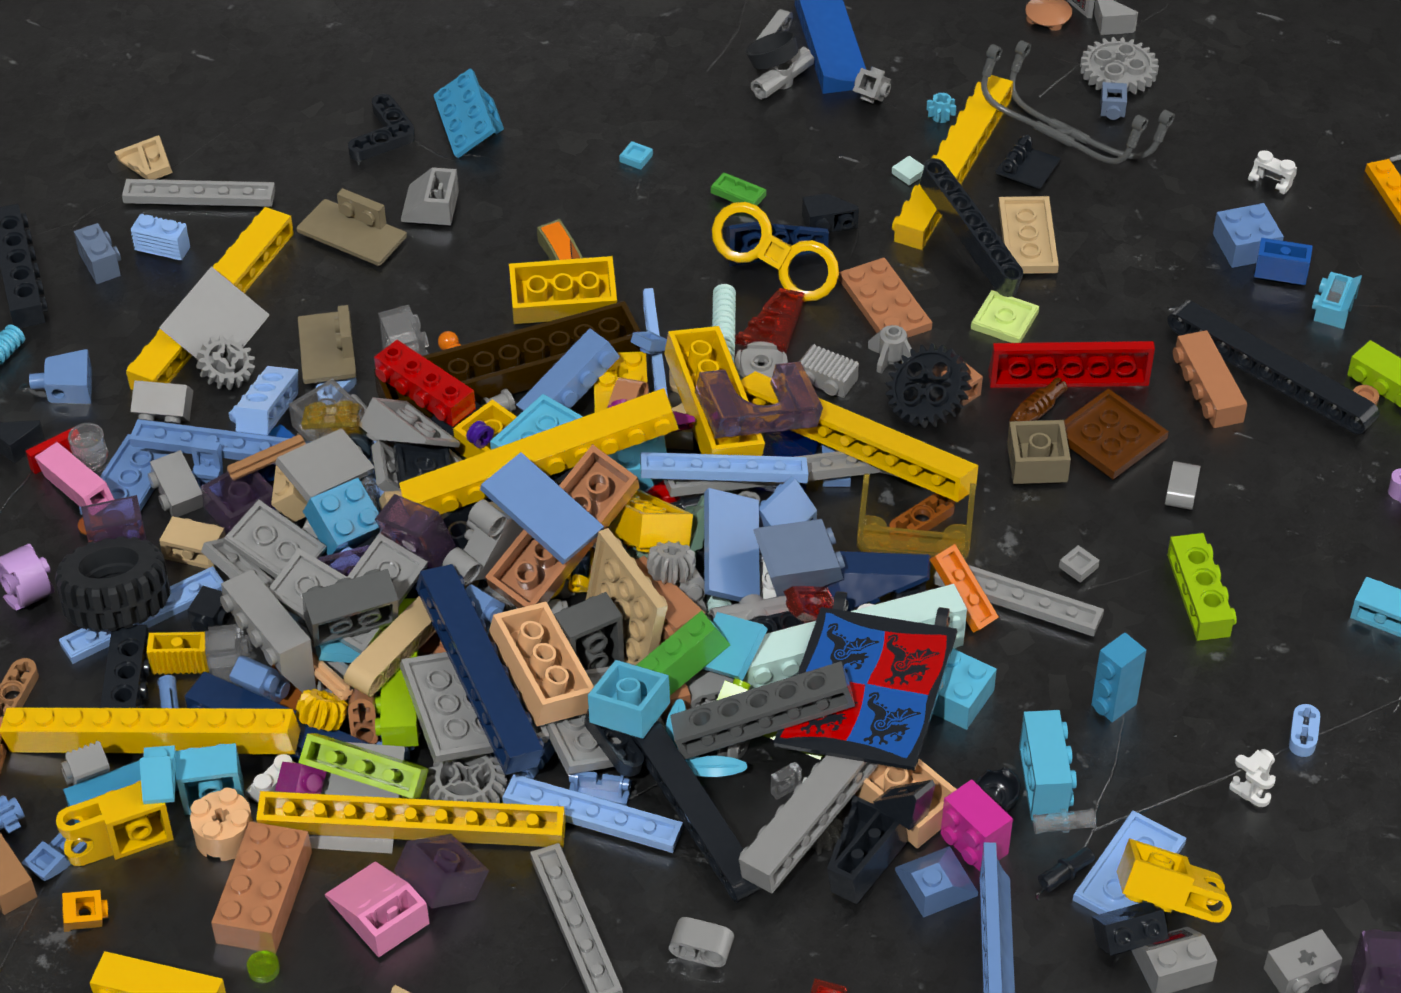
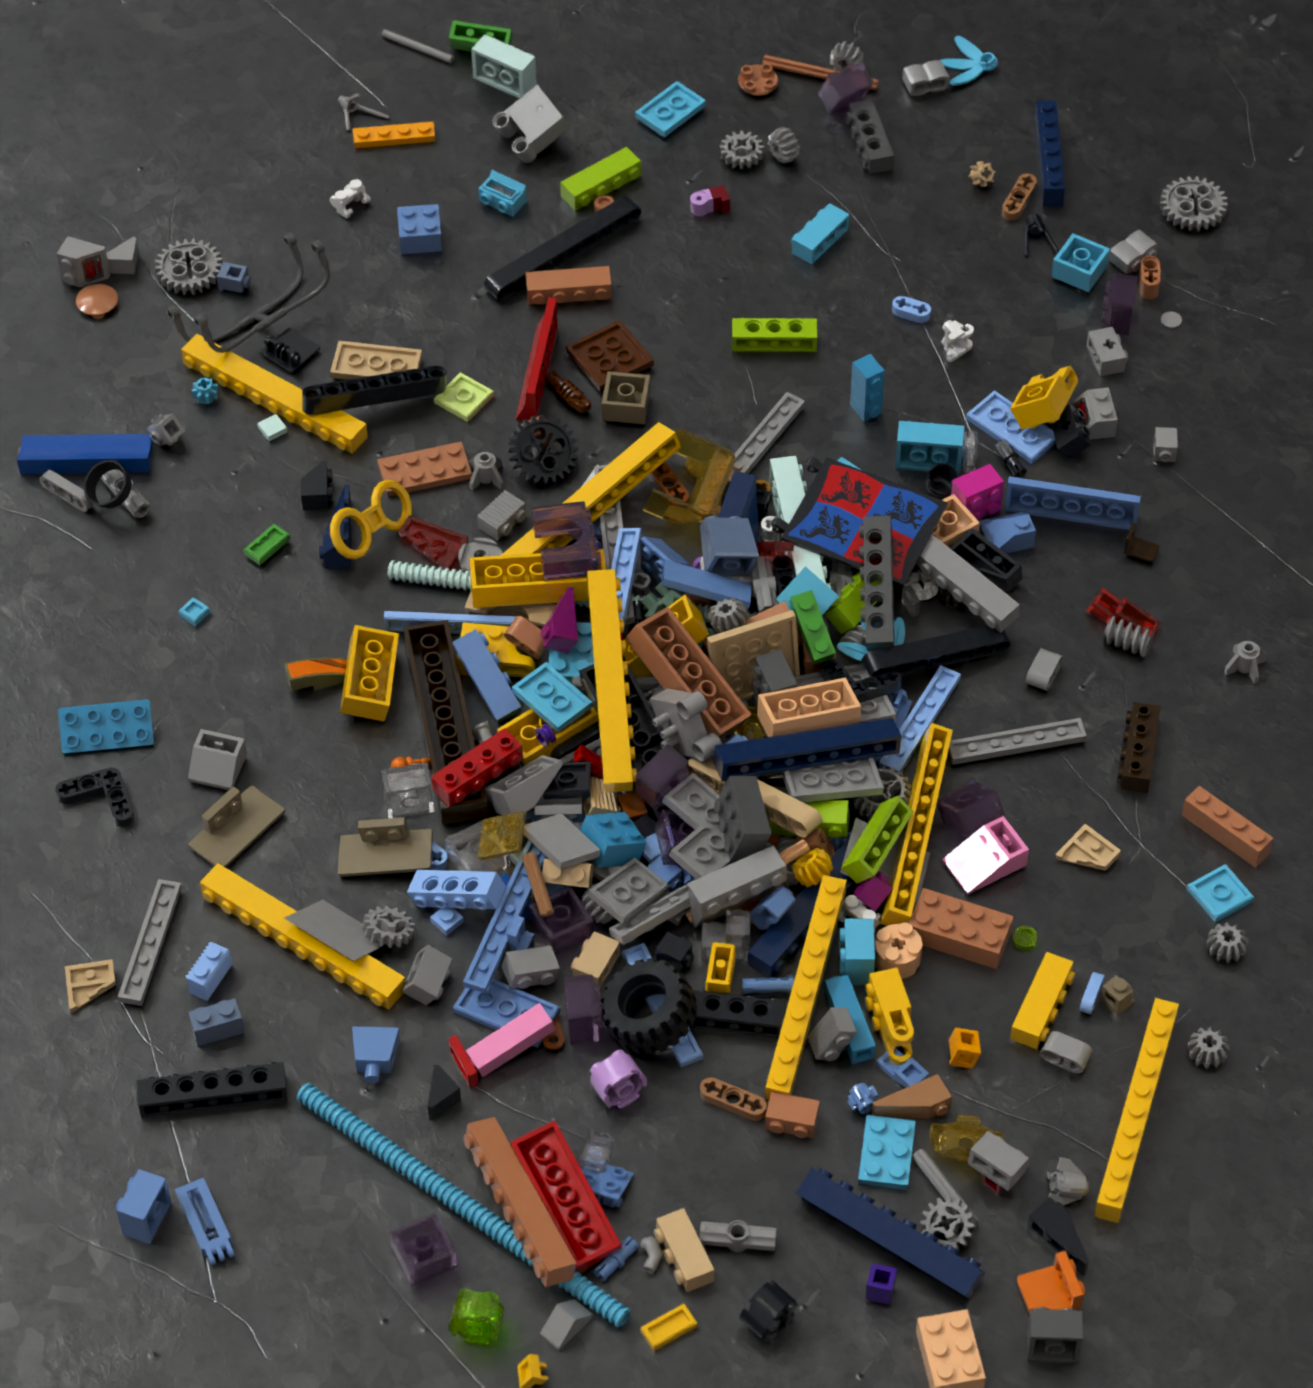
camera: 80 degrees left, 5 degrees up
clear wheel [68,423,110,473] -> none
medium azure slope [140,745,176,804] -> none
medium blue tile [480,452,604,565] -> none
medium azure brick [588,660,670,739] -> none
medium blue plate [631,331,667,354] -> none
black slope [873,780,935,830] -> none
orange plate [930,544,999,633] -> none
light grey plate [1059,545,1100,582] -> none
light grey beam [1165,461,1201,510] -> none
blue brick [1254,238,1313,285] -> none

